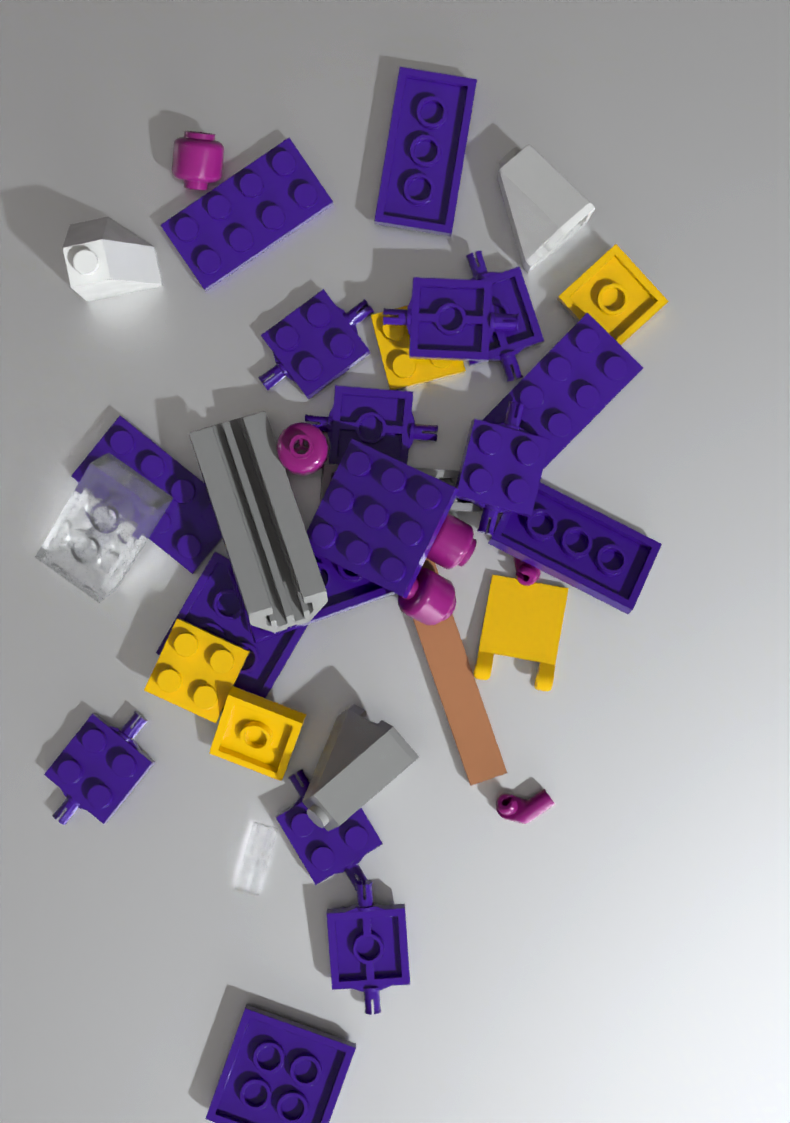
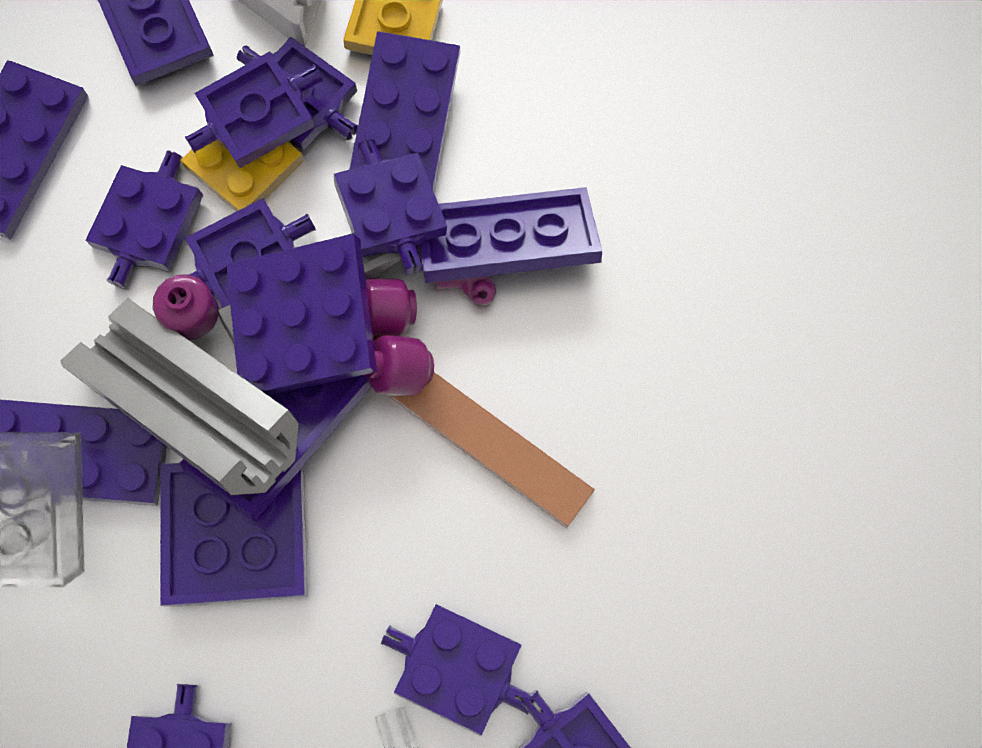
camera: 40 degrees left, 15 degrees down
yellow plate [144,618,250,723] -> none
yellow plate [209,686,307,781] -> none
light grey slope [302,704,419,831] -> none
yellow flag [473,574,569,692] -> none
magenta arm [496,789,555,824] -> none

